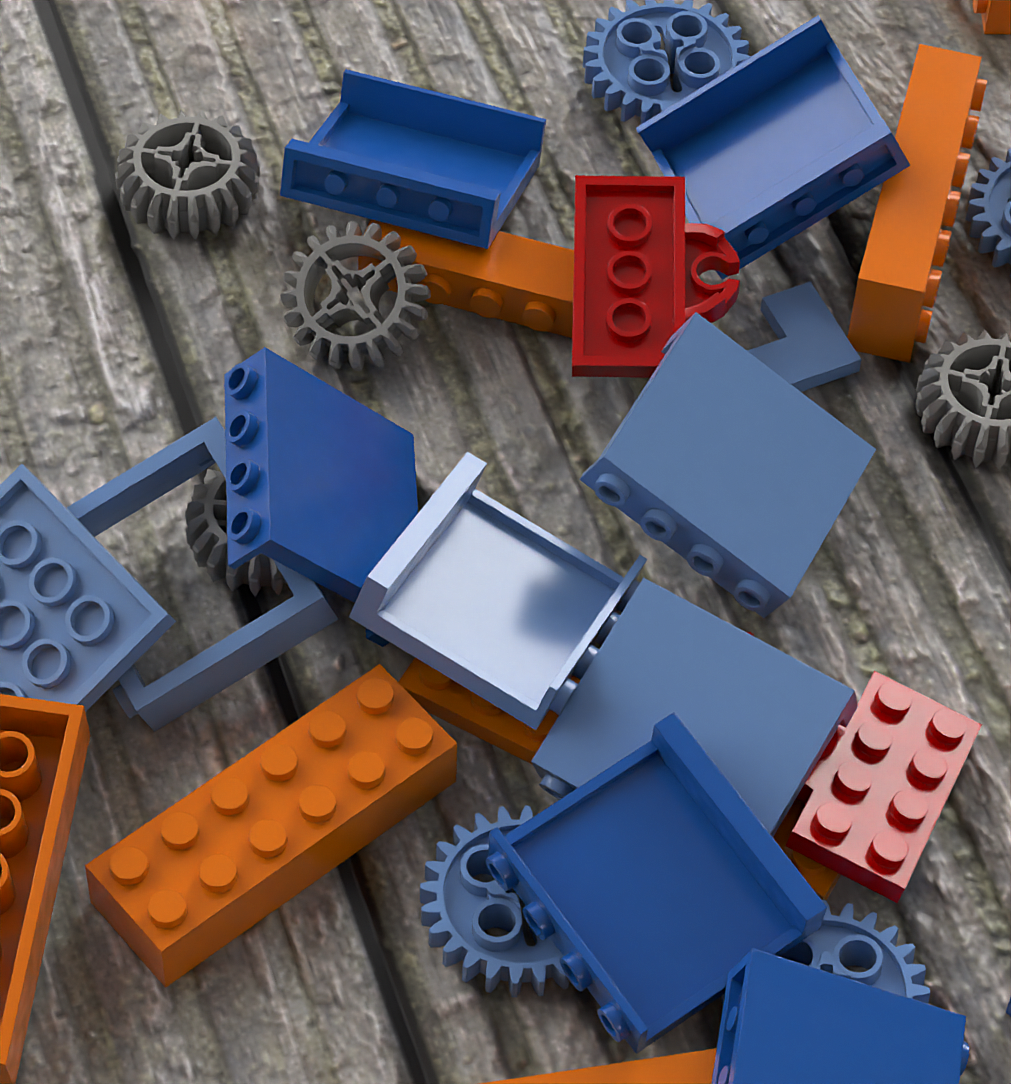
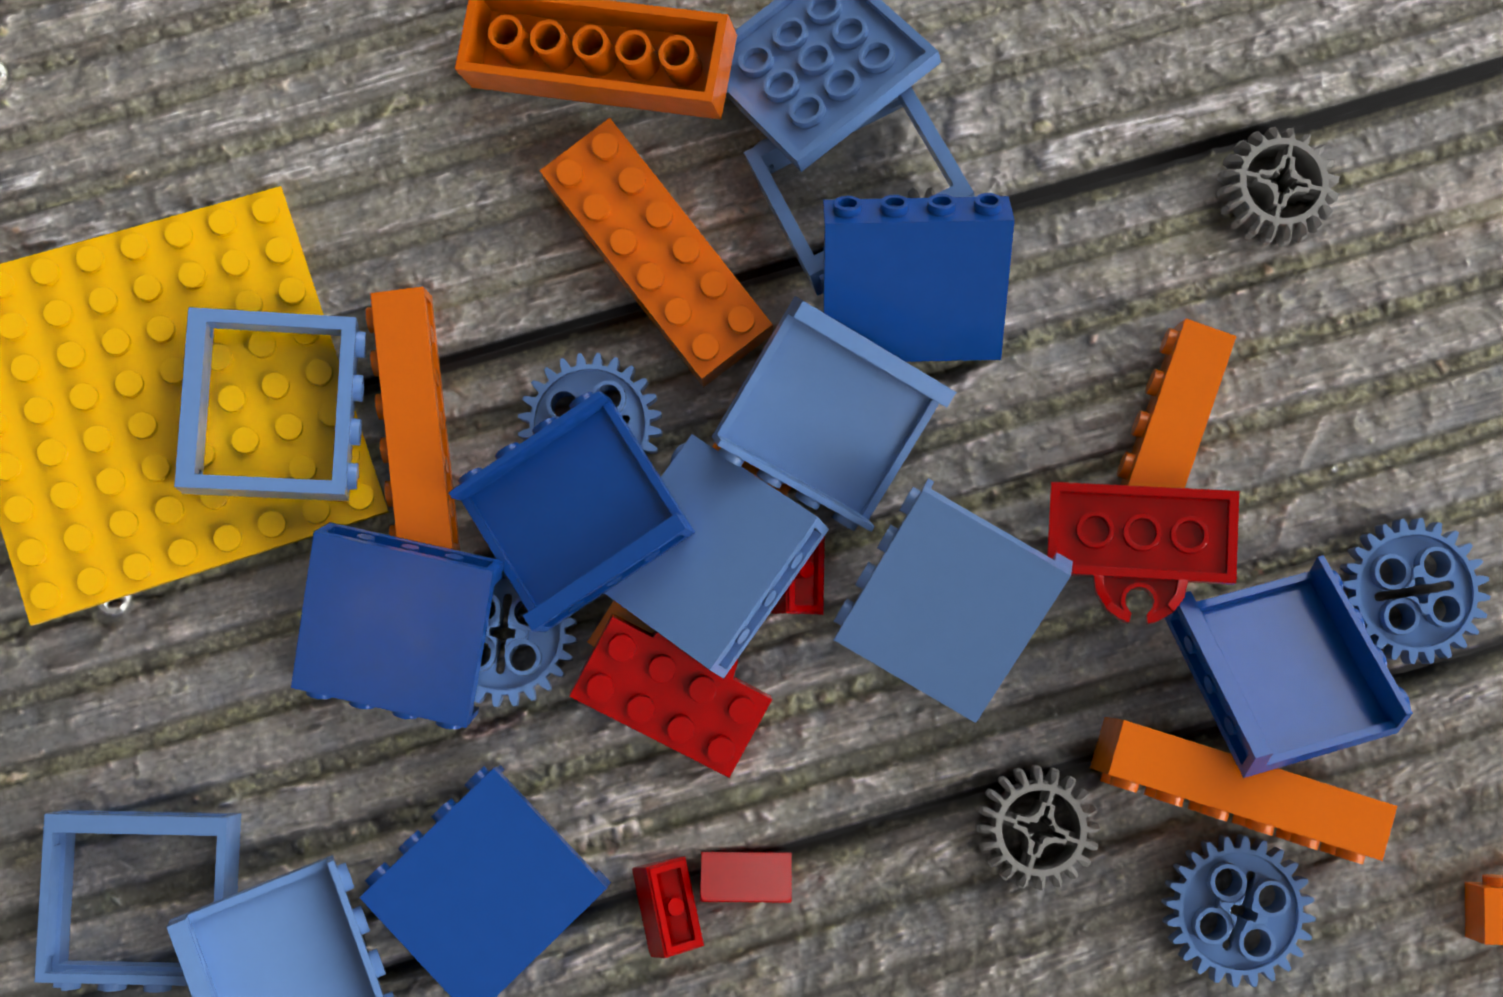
camera: 100 degrees right, 30 degrees up
blue panel [280,69,547,249] -> none
light grey gear [280,220,431,371] -> none
medium blue tile [747,282,861,392] -> none

